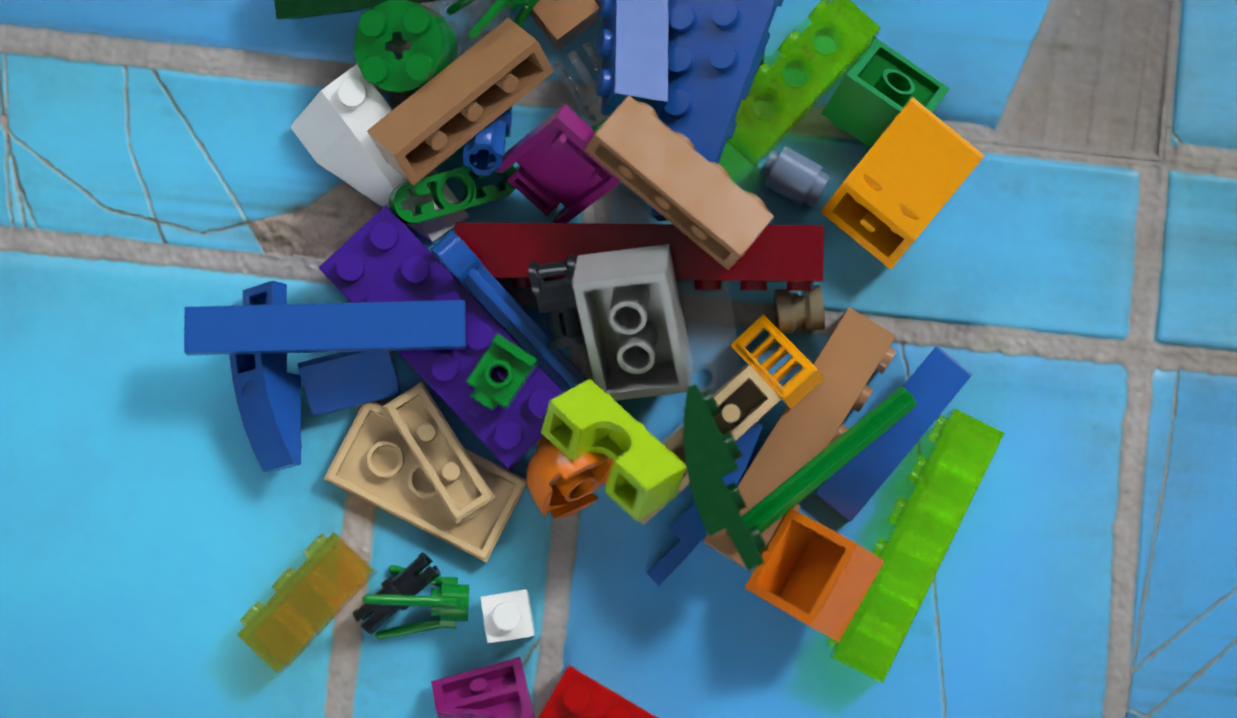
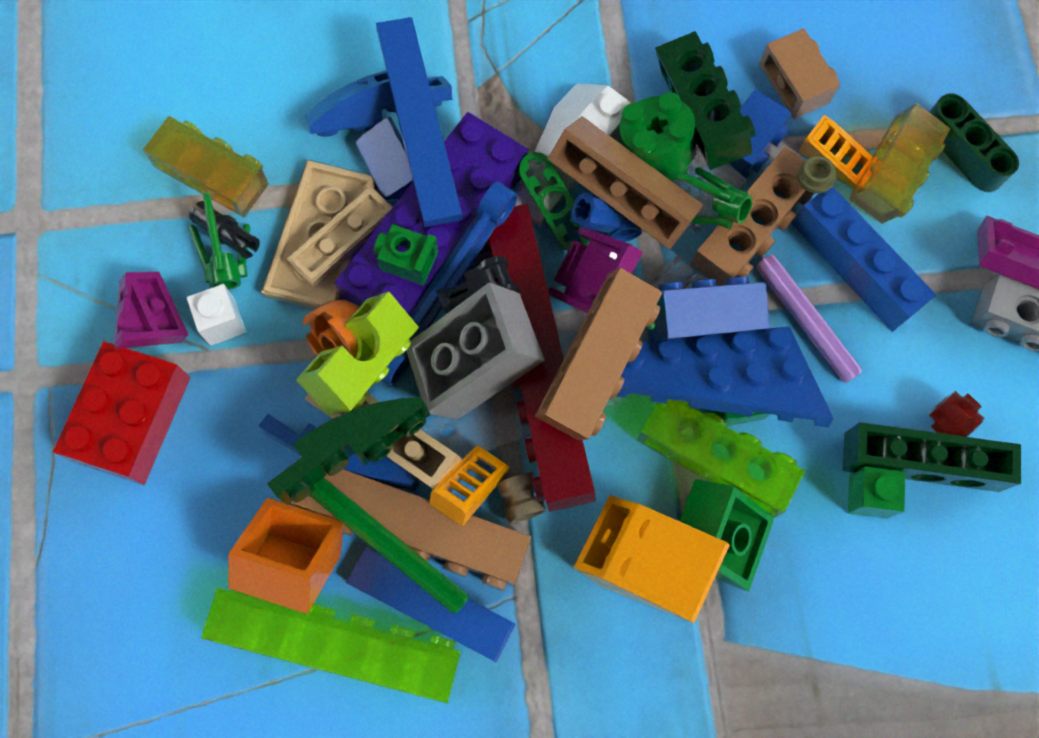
camera: 75 degrees right, 10 degrees down
sand blue brick [760,146,831,208] -> none

